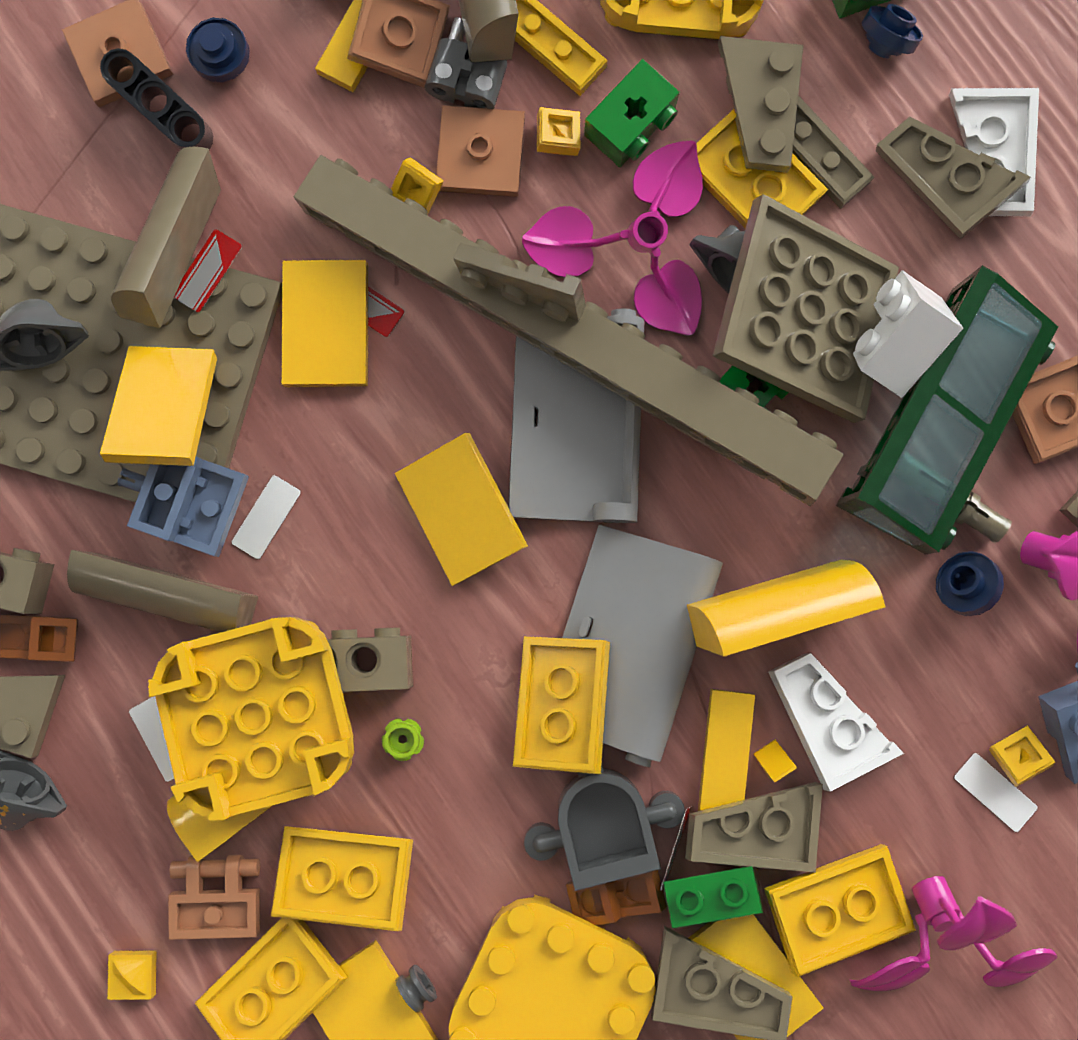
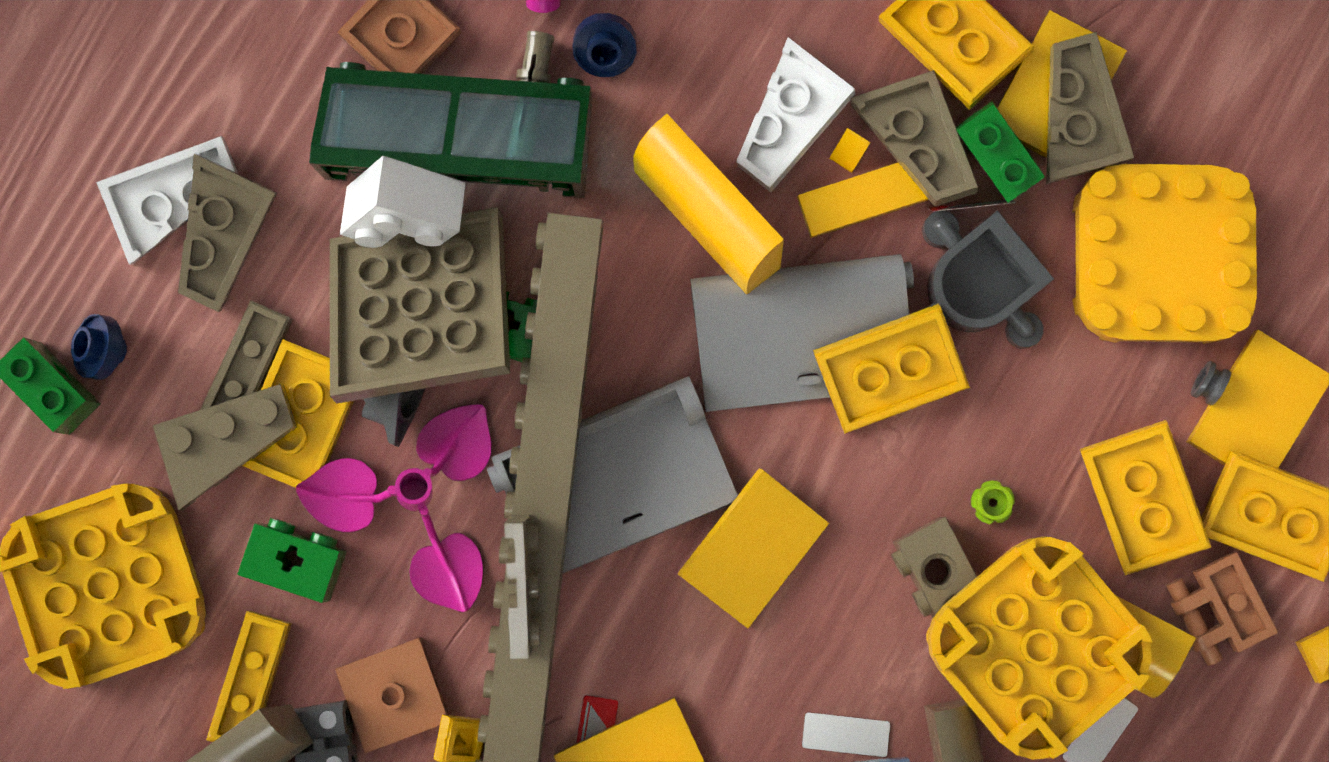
camera: 120 degrees left, 0 degrees up
yellow tile [537,107,581,156] -> none
dark orange slope [566,870,667,925] -> none

